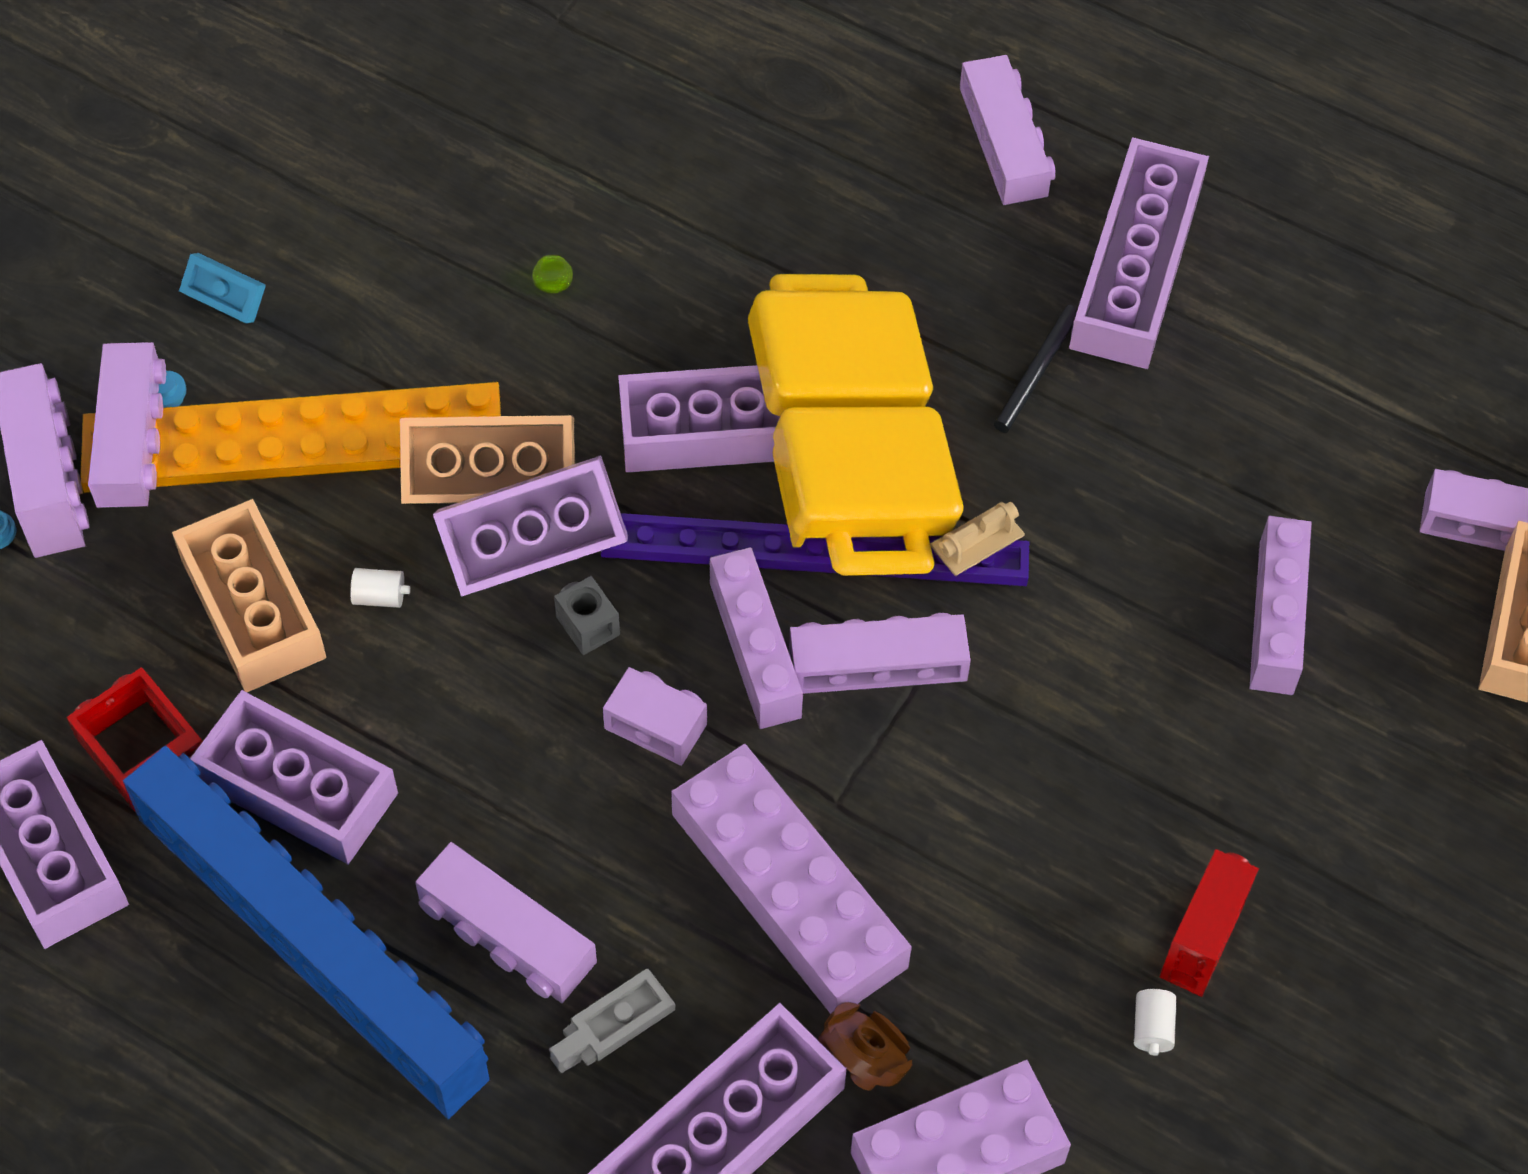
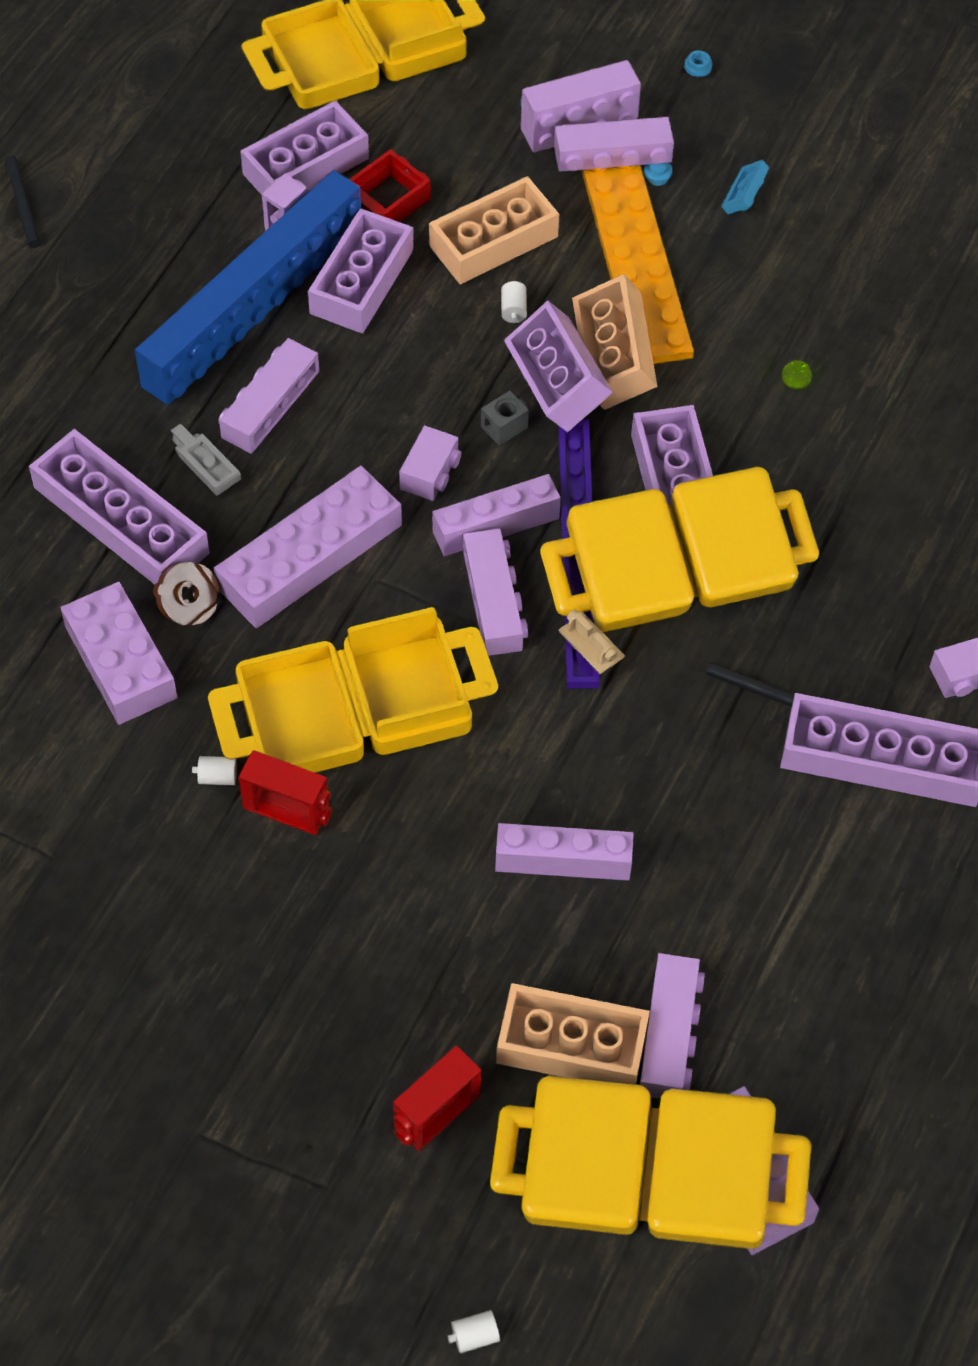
camera: 85 degrees right, 0 degrees up
none -> yellow piece [208,607,498,773]
none -> lavender brick [262,173,307,231]

